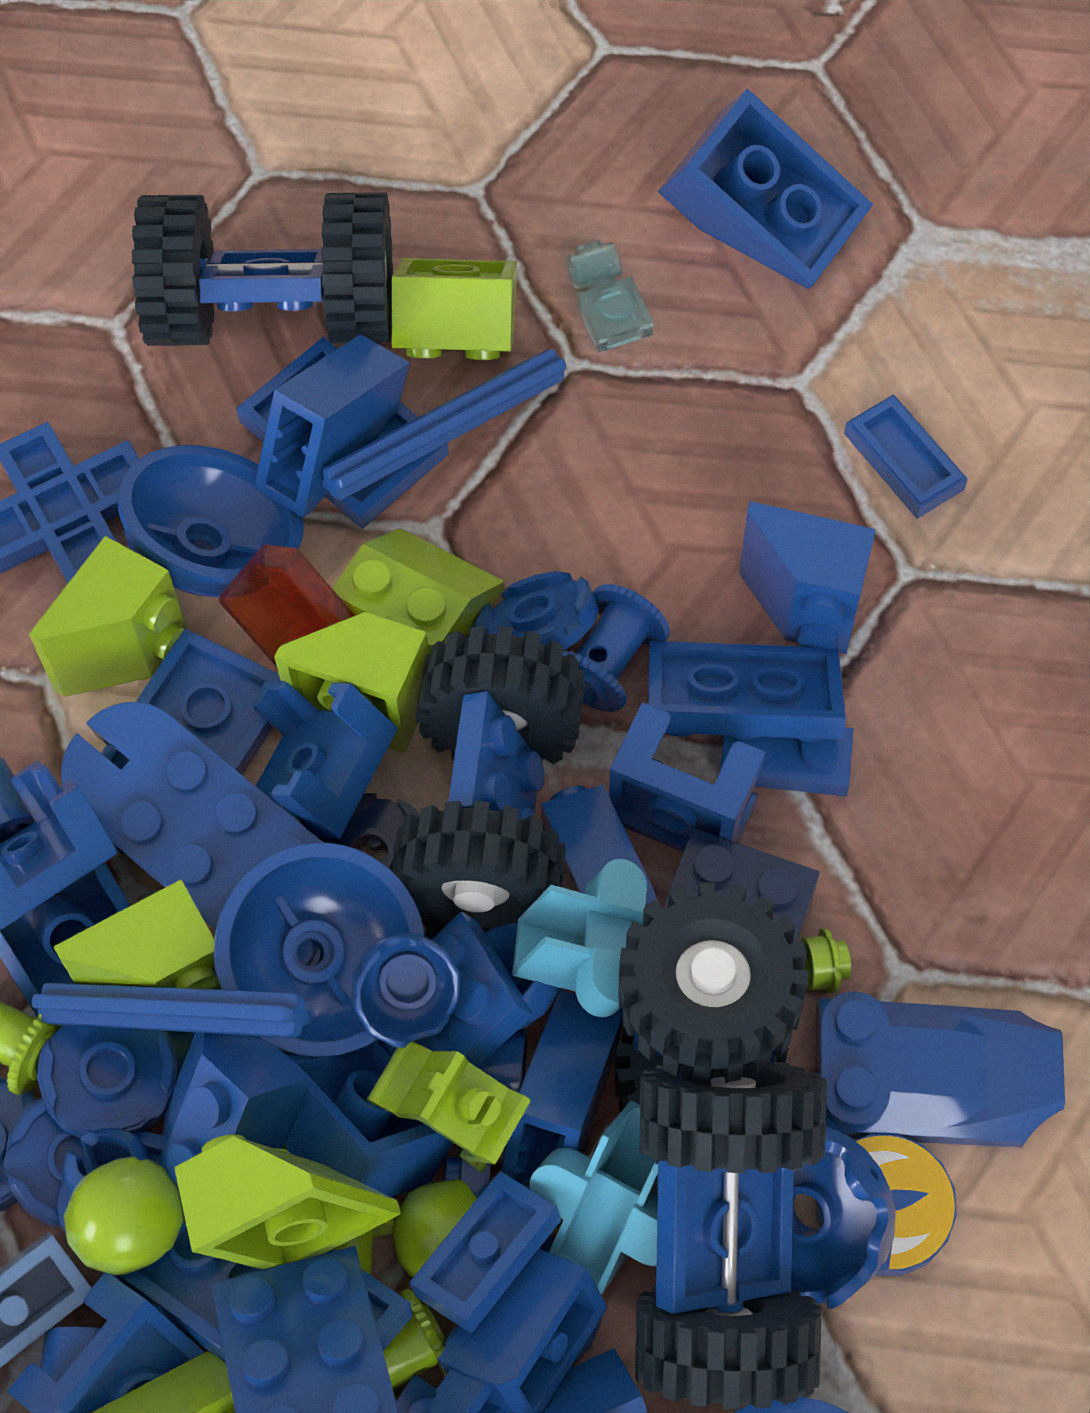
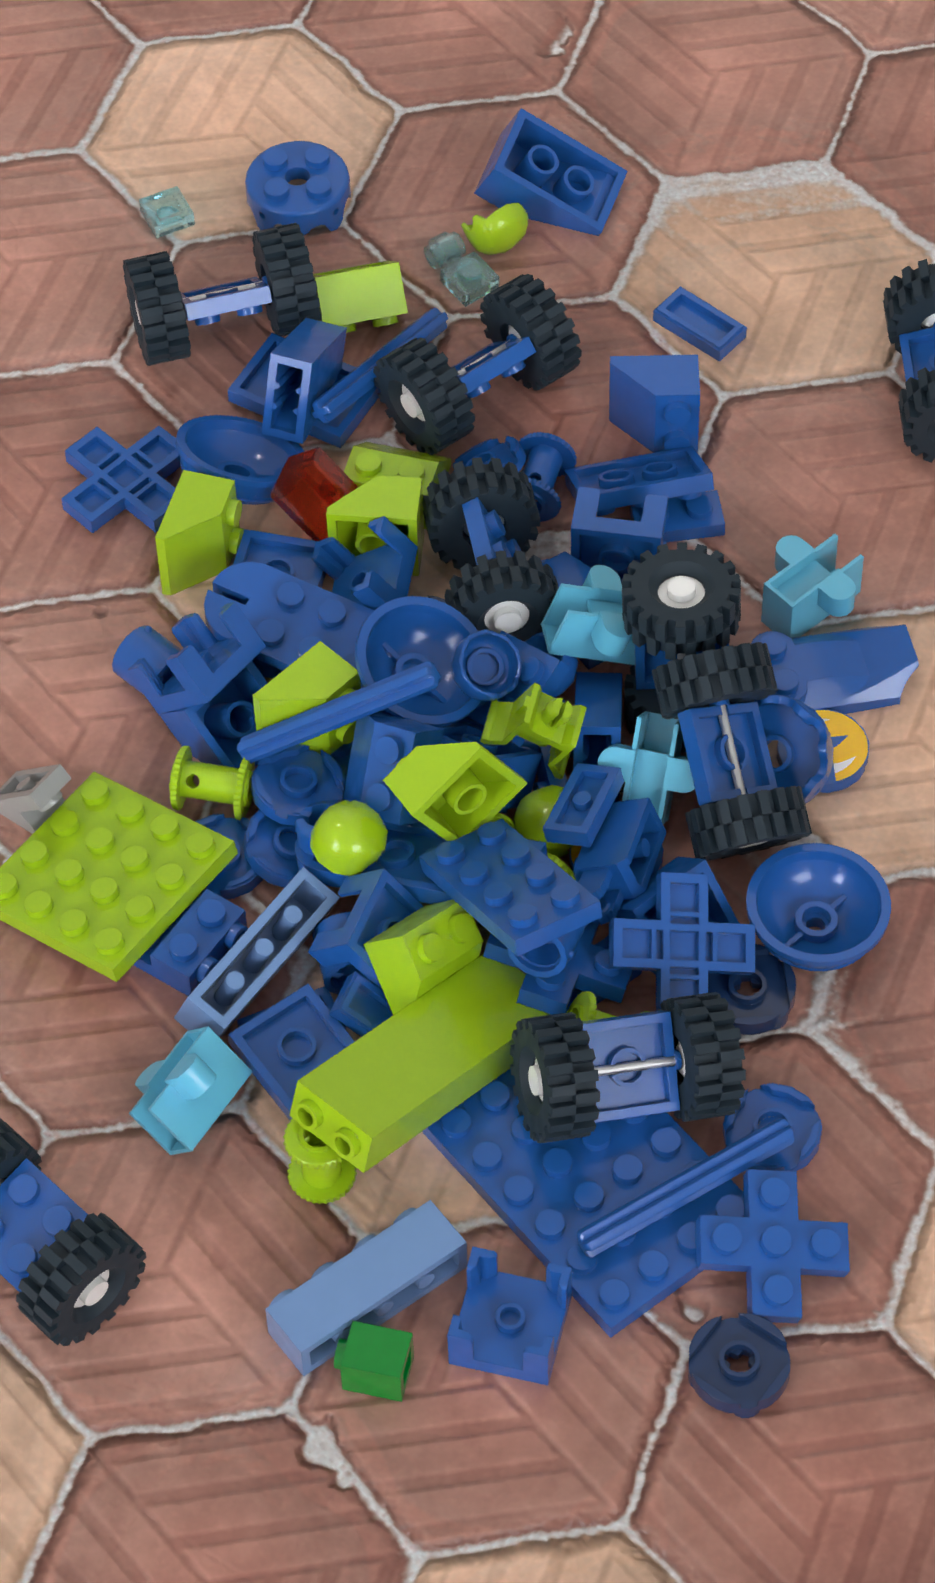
camera: 15 degrees left, 10 degrees down
lime plate [800,928,851,994] -> none
none -> clear light blue plate [139,186,195,239]
none -> blue plate [245,141,351,236]
none -> black plate [373,274,582,455]
none -> lime hair [461,203,528,255]
none -> medium azure piece [761,534,864,638]

